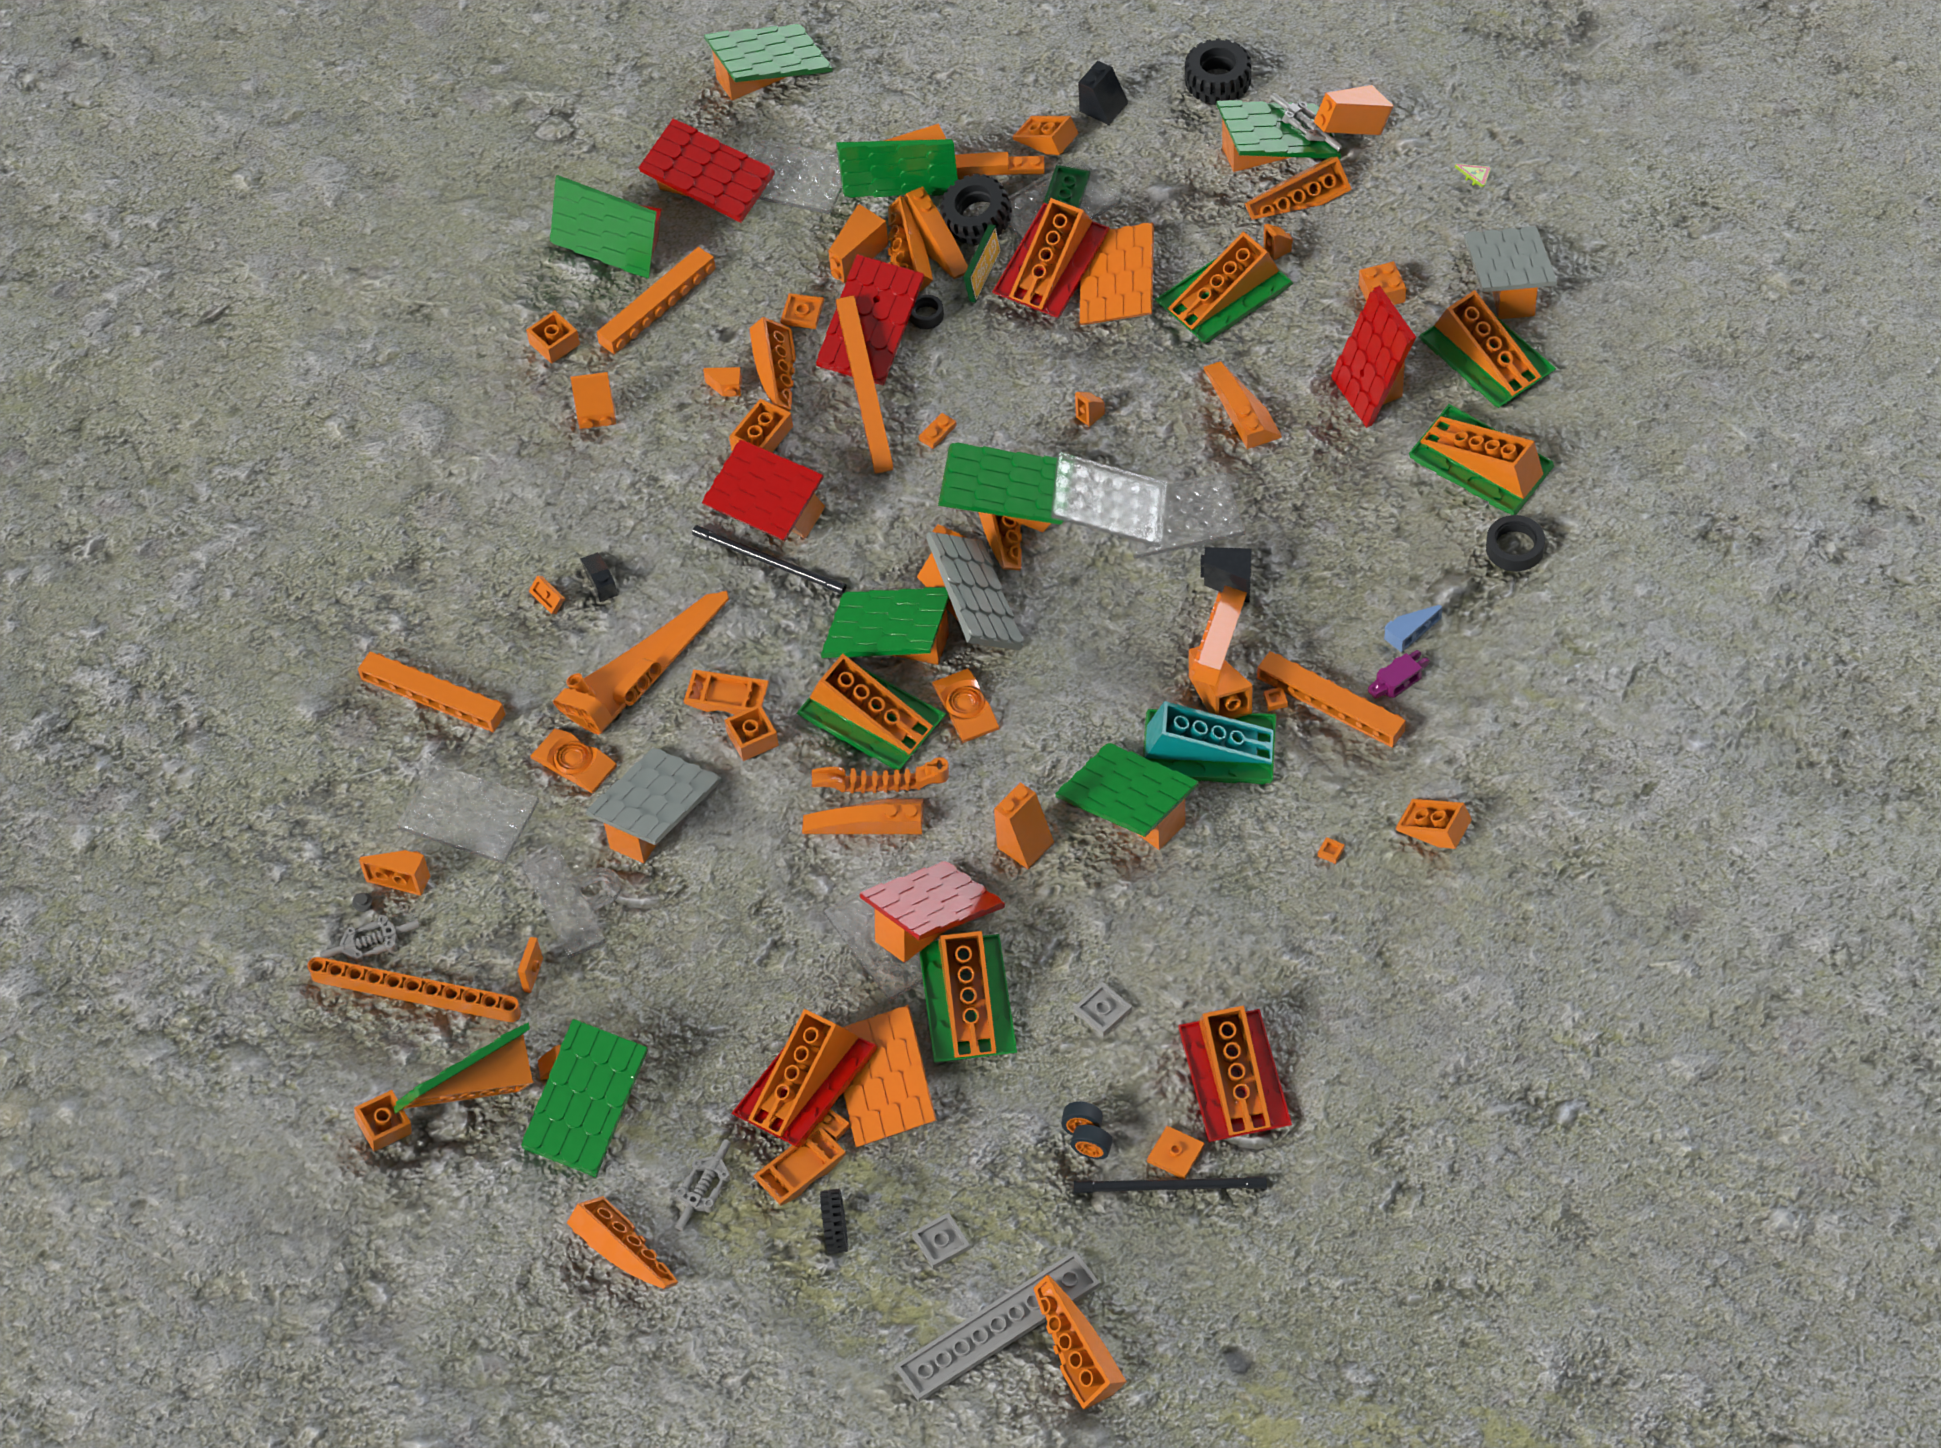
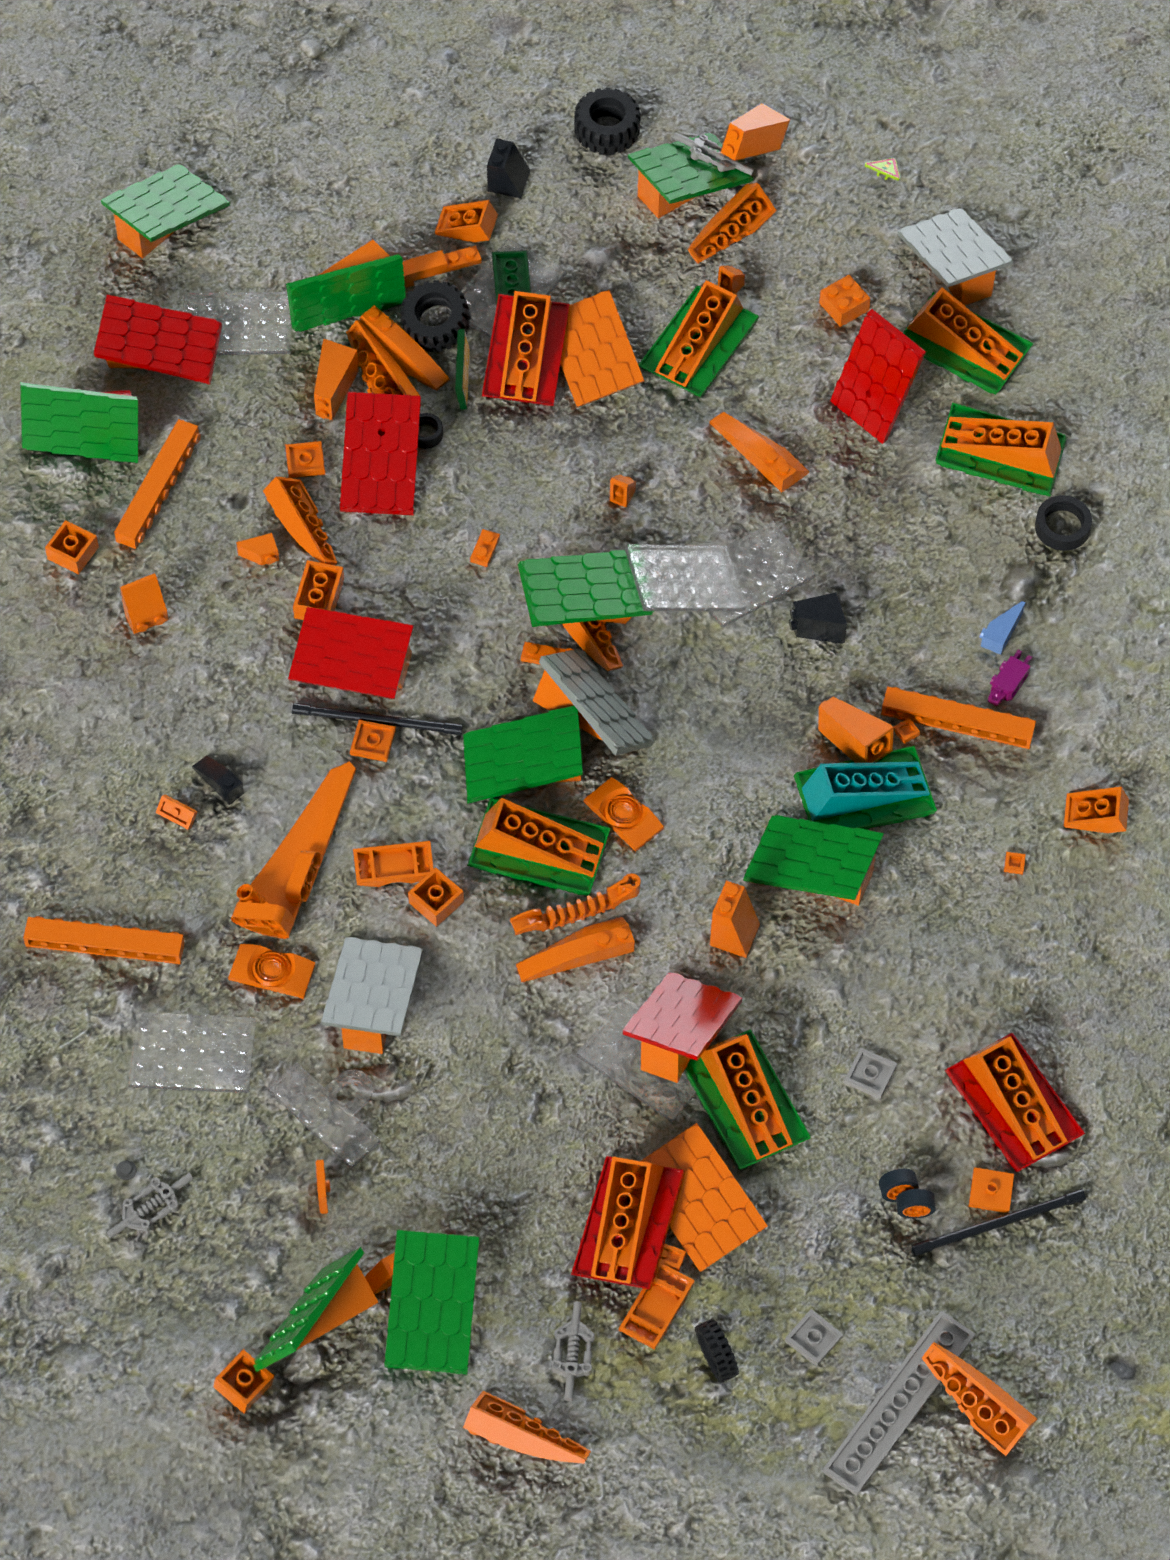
camera: 25 degrees left, 5 degrees up
orange beam [307,957,522,1022] -> none
orange slope [359,850,430,896] -> none
orange beam [836,296,894,474] -> none
brick [1191,586,1247,686] -> none
none -> orange plate [350,720,396,762]

